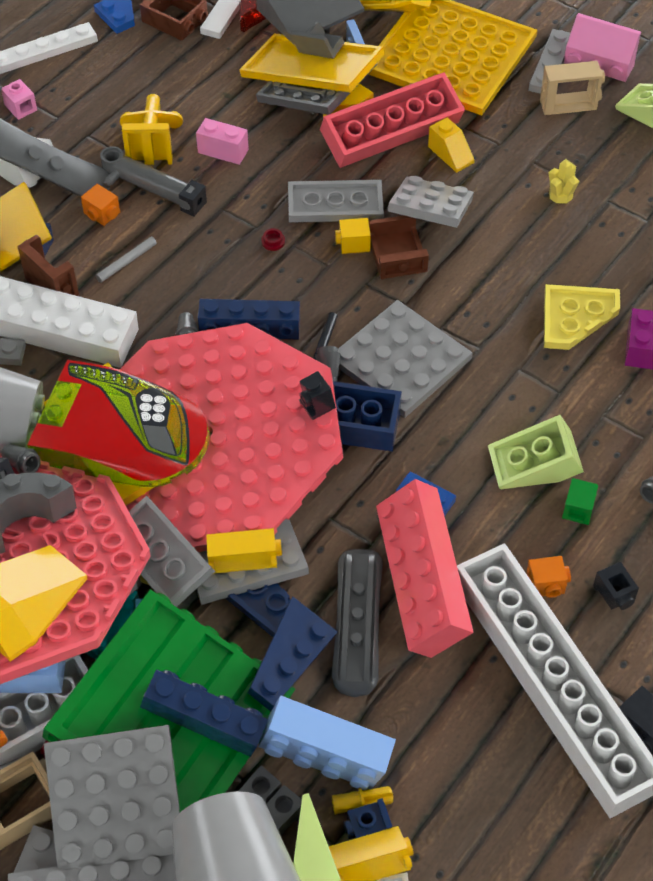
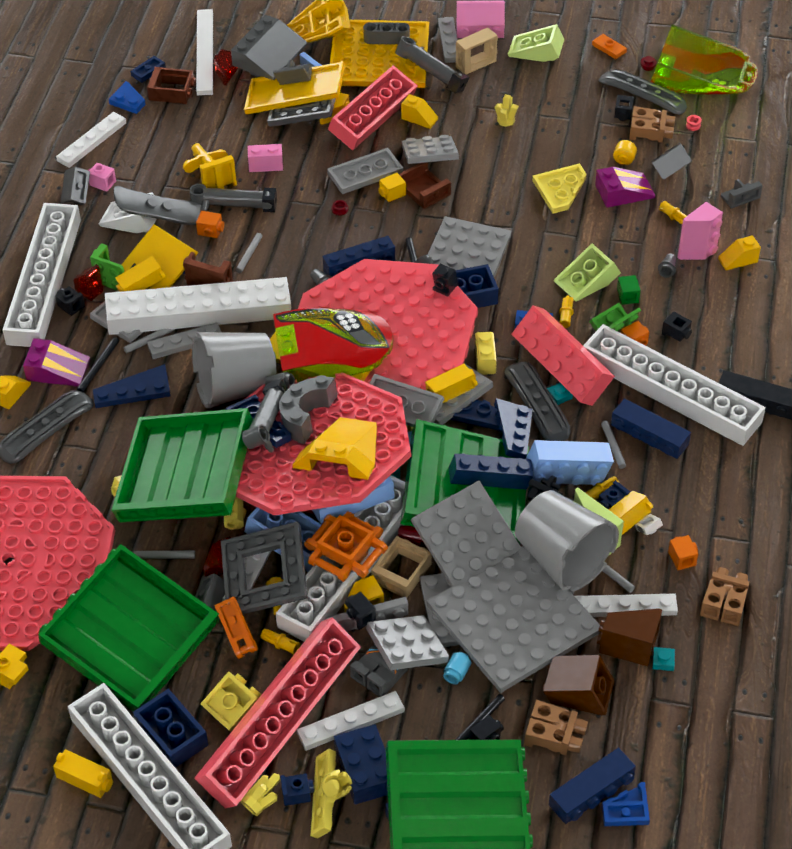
camera: 25 degrees left, 5 degrees down
none -> dark grey beam [363,22,410,44]
none -> dark grey piece [395,36,470,94]
none -> light yellow brick [475,332,496,375]
none -> black hips [527,475,563,501]
none -> teal plate [547,383,573,405]
none -> yellow axle [559,295,574,328]
none -> bright green bracket [589,303,642,331]
none -> light grey bar [601,421,626,469]
none -> dark blue brick [611,398,691,459]

